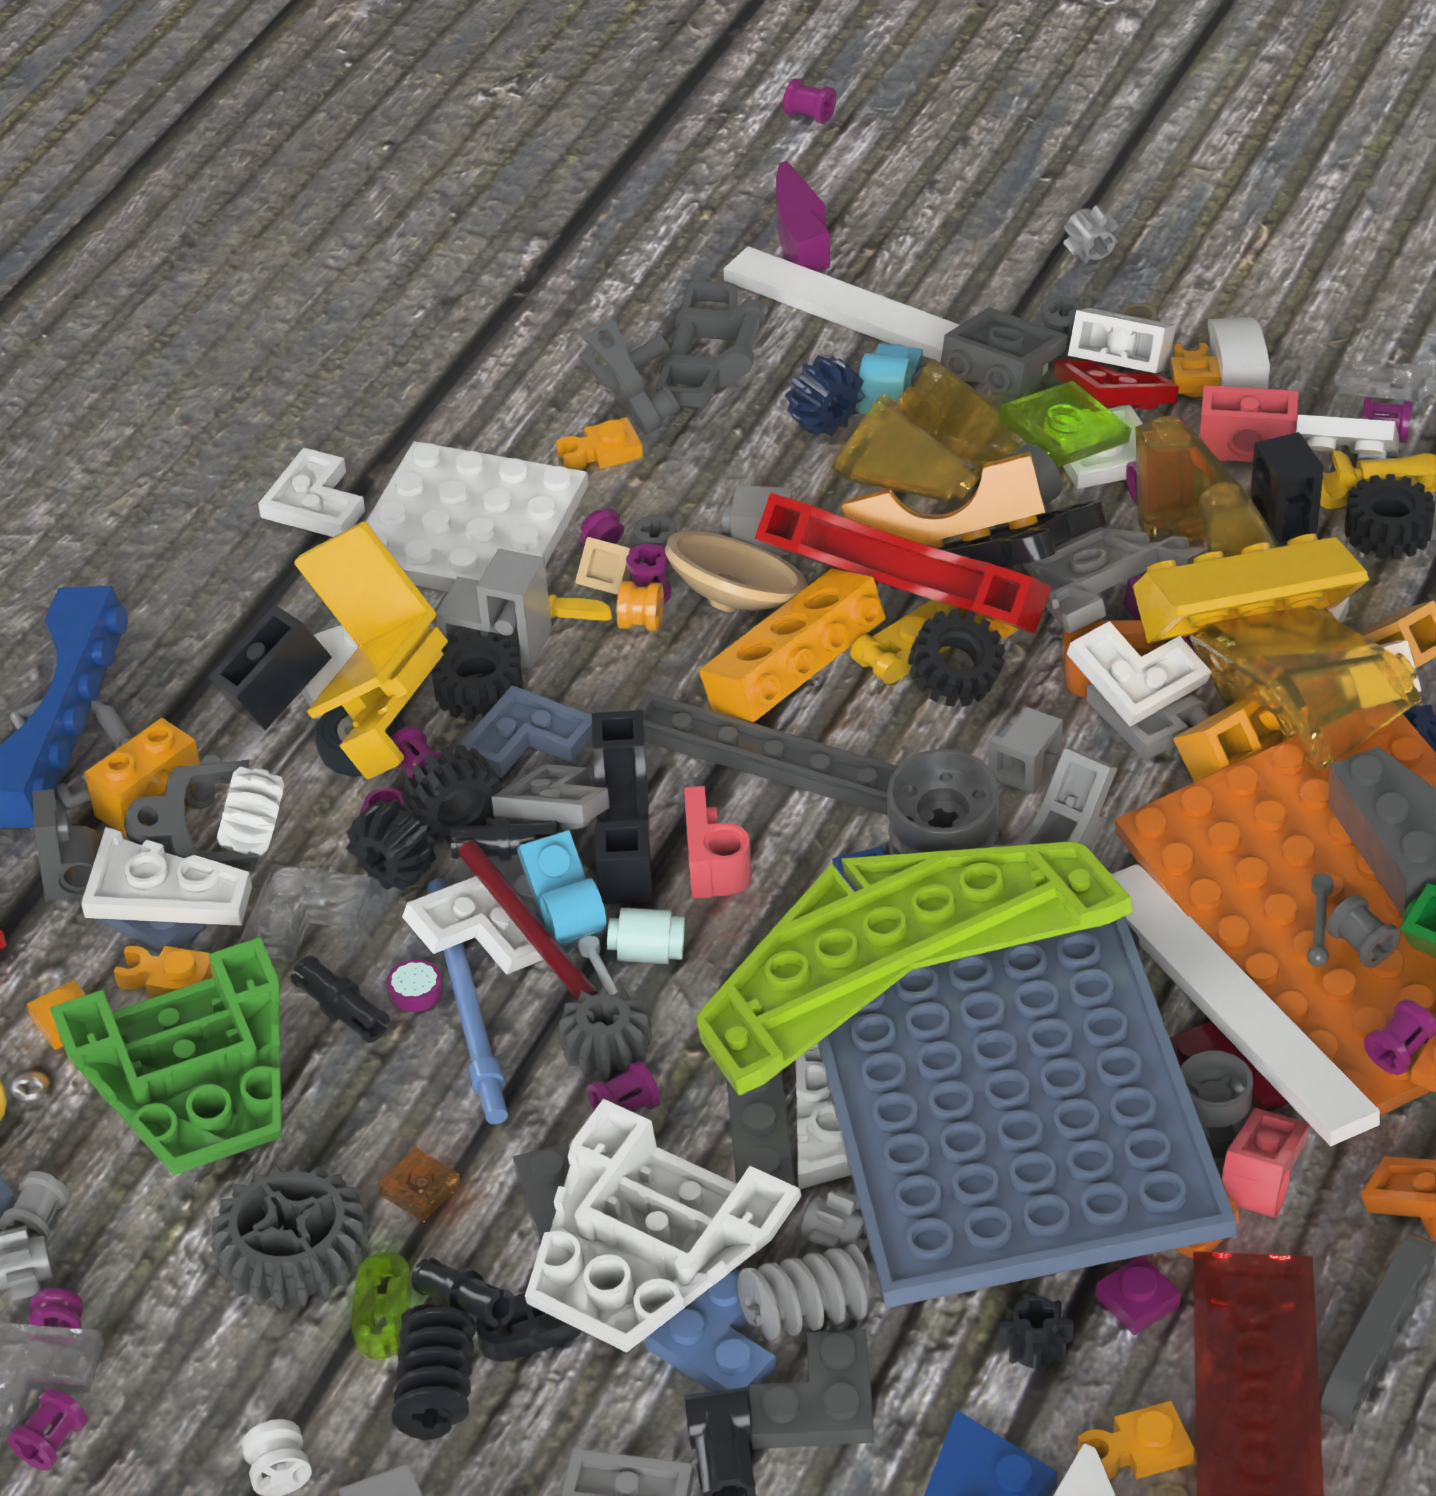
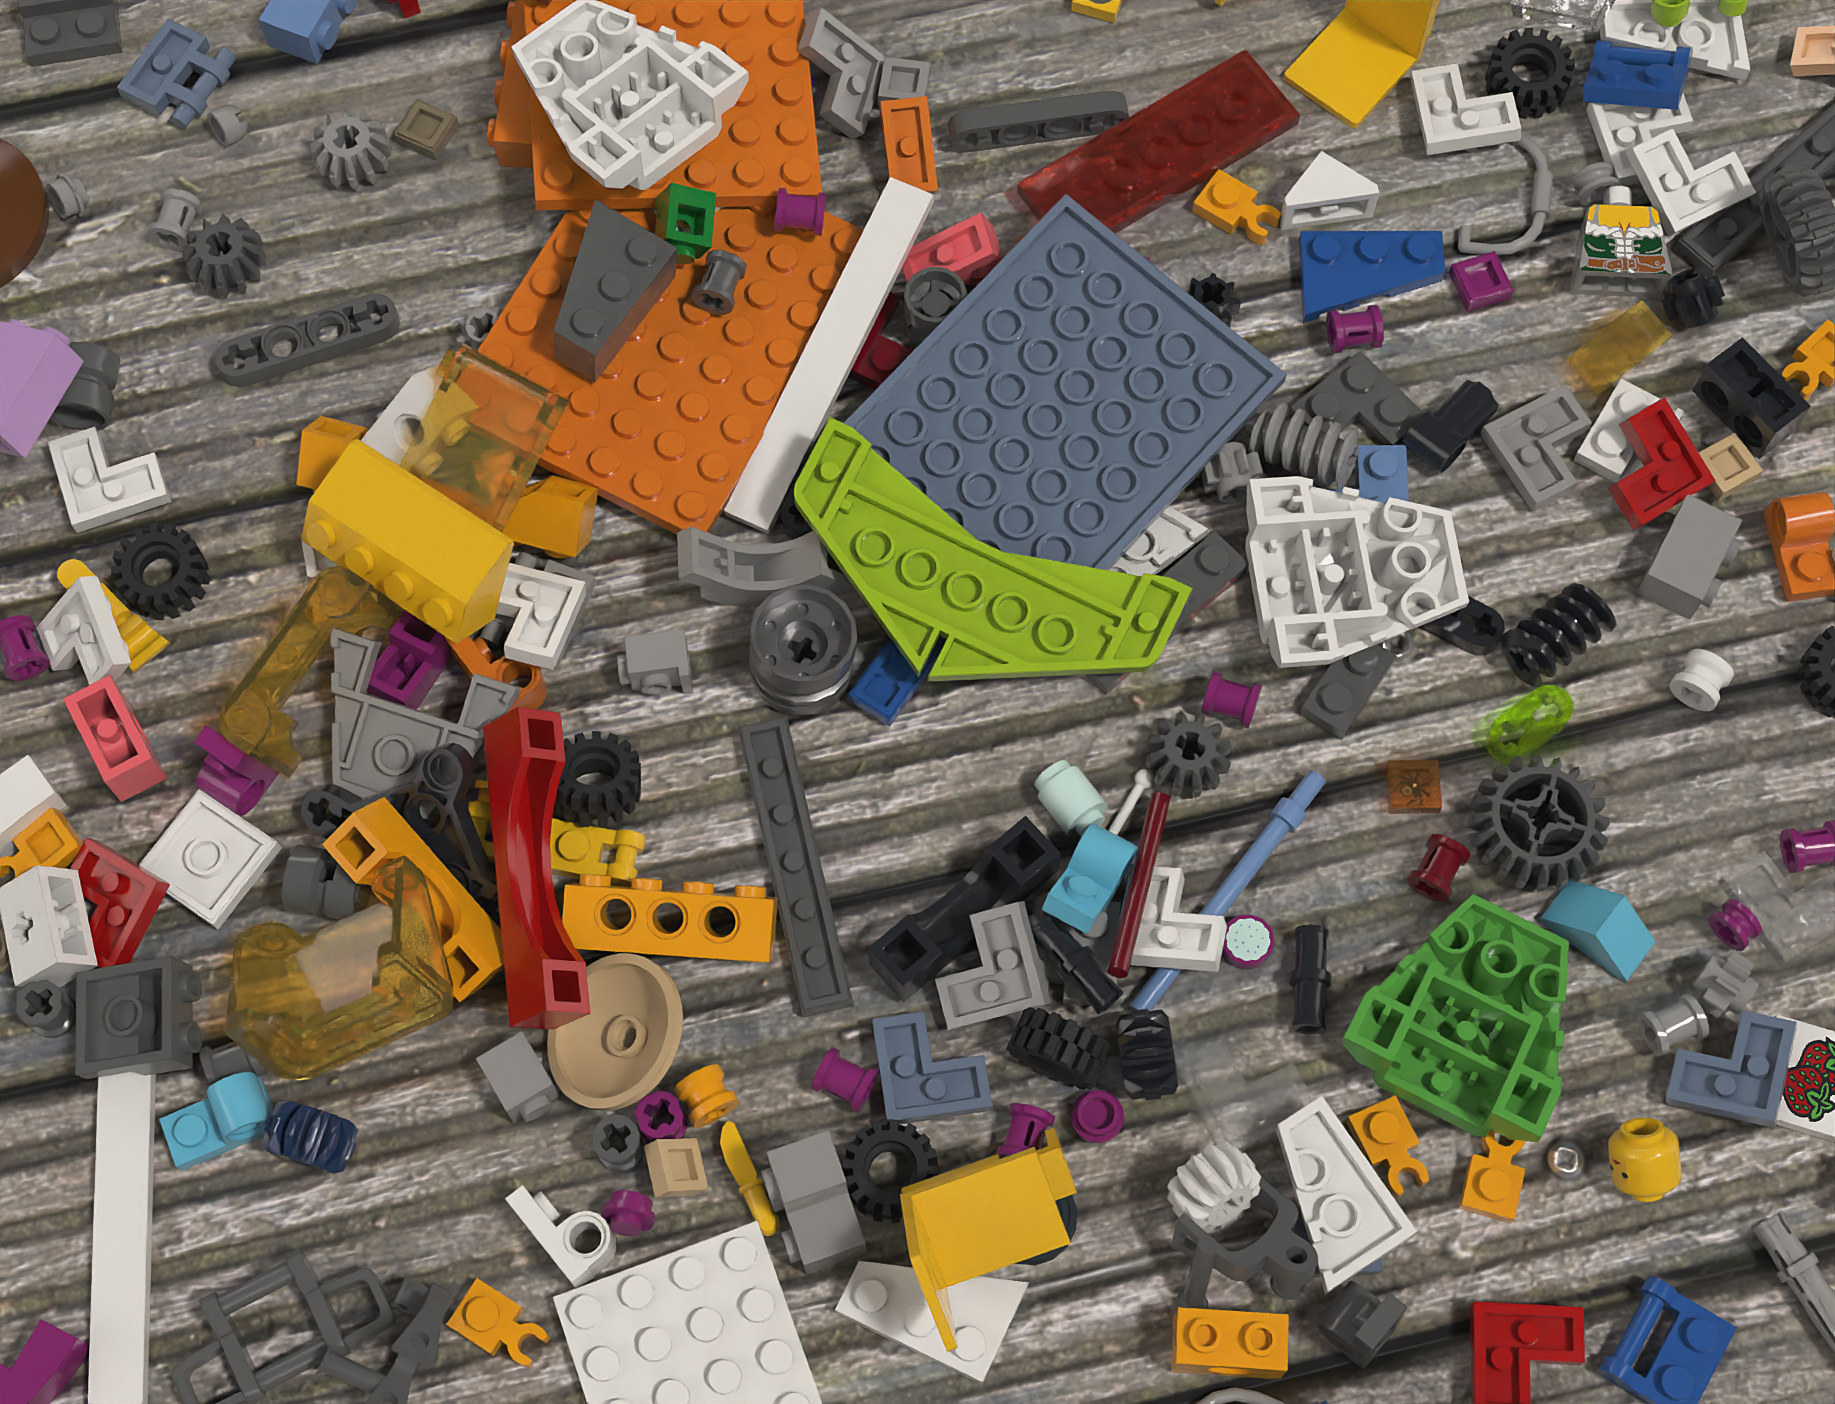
camera: 130 degrees left, 25 degrees up
black brick [208,605,332,731] -> none
black pin [411,1258,516,1327] -> none
coral plate [684,786,752,899] -> none
clear neon green tile [998,381,1132,468] -> none
black brick [1249,432,1324,549] -> none
dark grey hinge [1307,874,1333,967] -> none
none -> white plate [505,1185,616,1288]
none -> magenta bush [811,1047,880,1113]
none -> magenta bush [1326,305,1384,354]
none -> dark red bush [1406,834,1471,902]
none -> medium azure slope [1539,880,1656,983]

